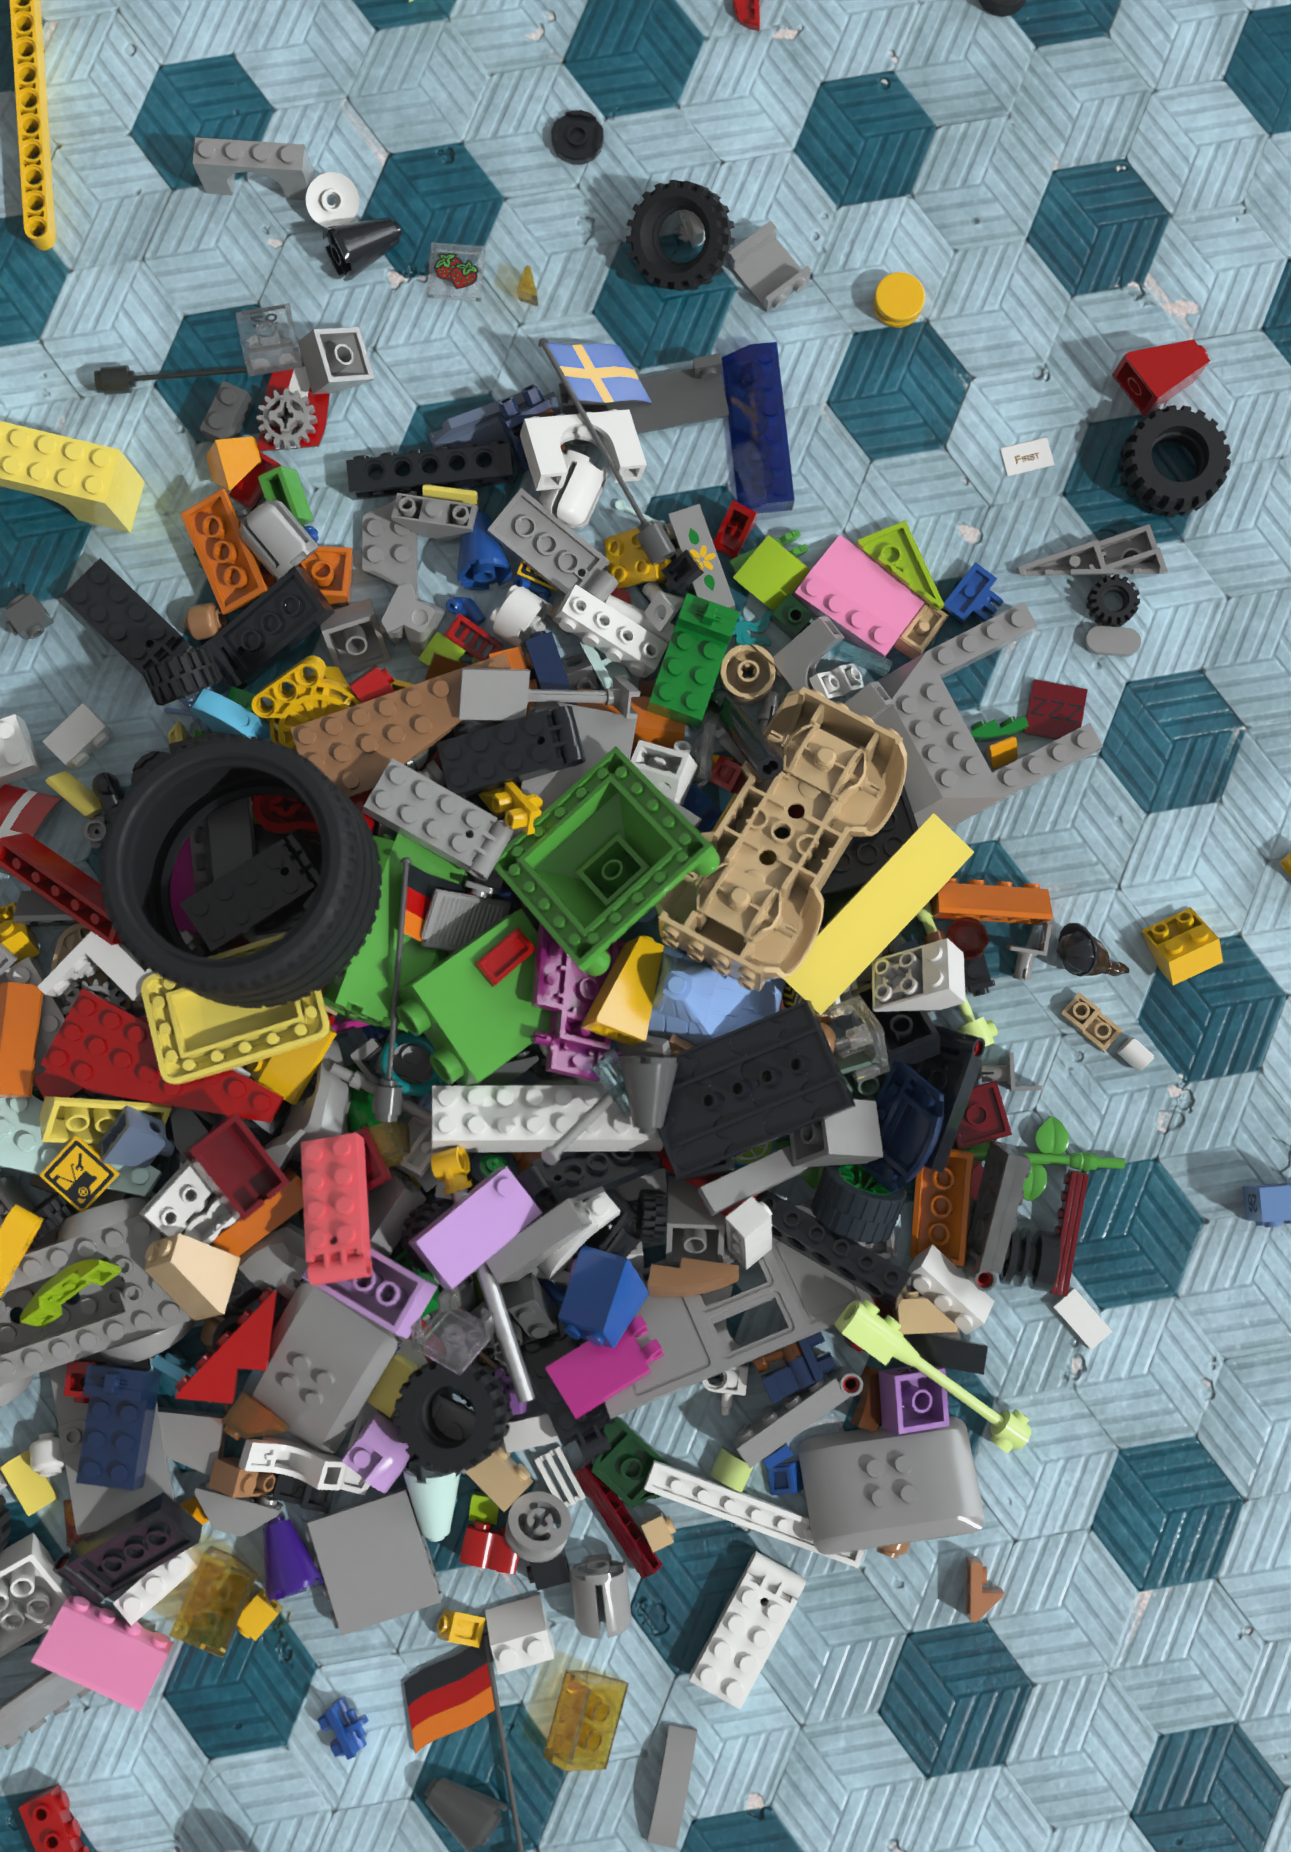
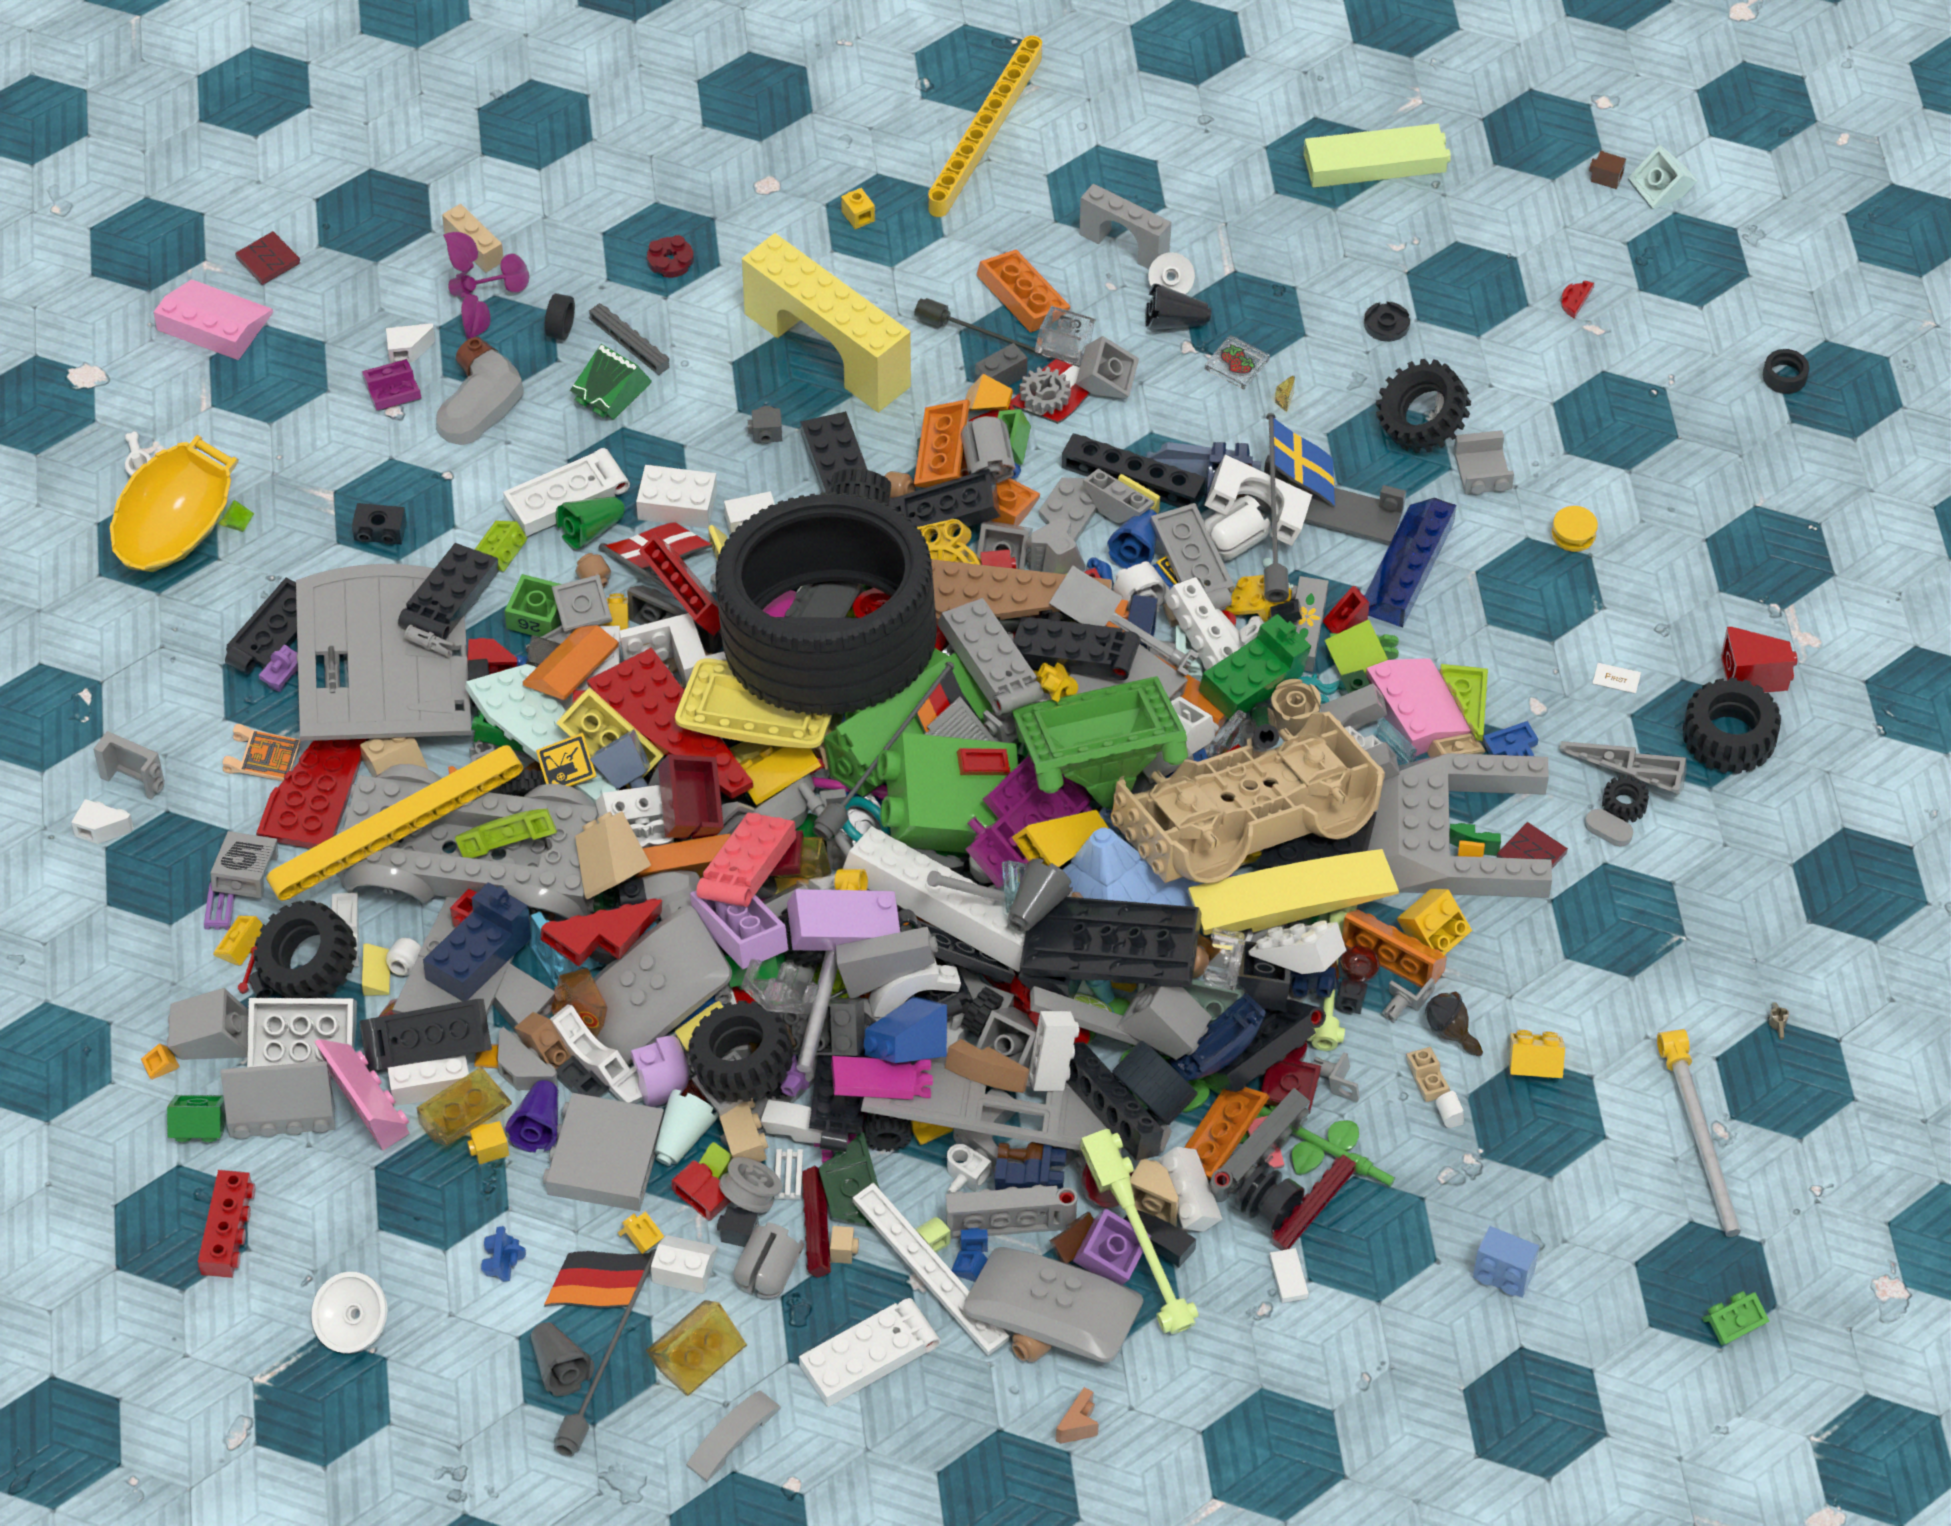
camera: 30 degrees right, 30 degrees down
none -> orange slope [976,249,1071,333]
none -> yellow slope [1397,889,1472,955]

